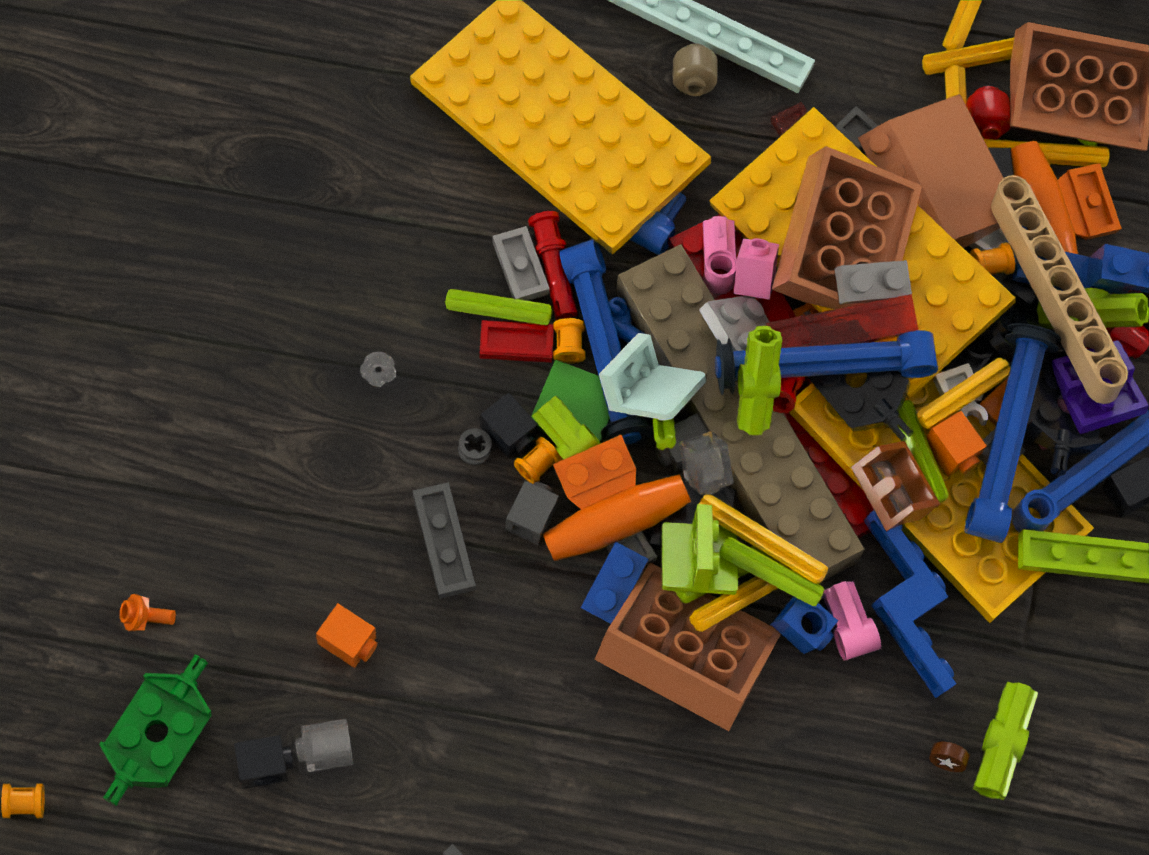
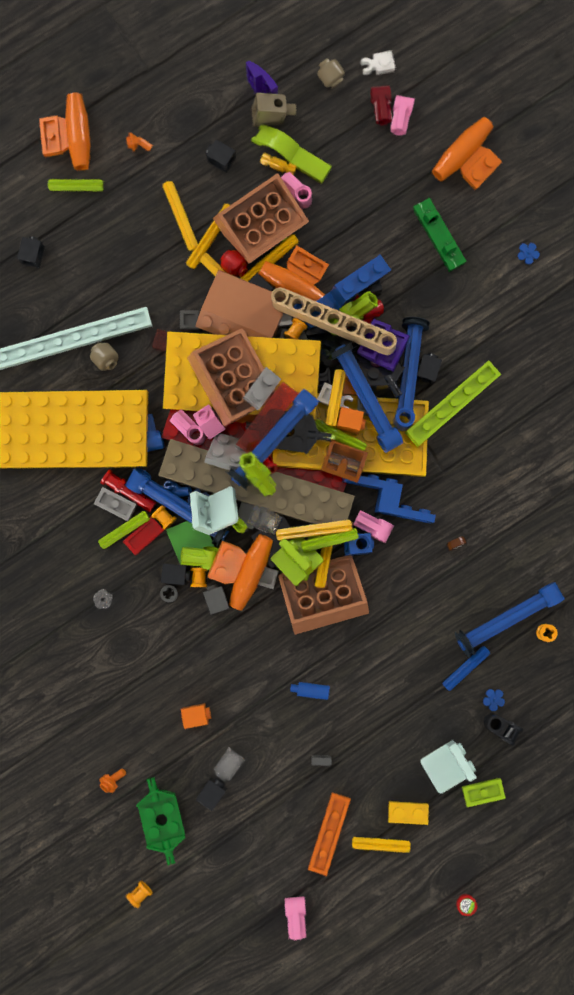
camera: 35 degrees left, 15 degrees up
dark grey plate [413,482,476,599] -> none
blue plate [581,542,649,624] -> none
lime piece [973,682,1038,800] -> none
none -> blue cylinder [290,682,330,700]

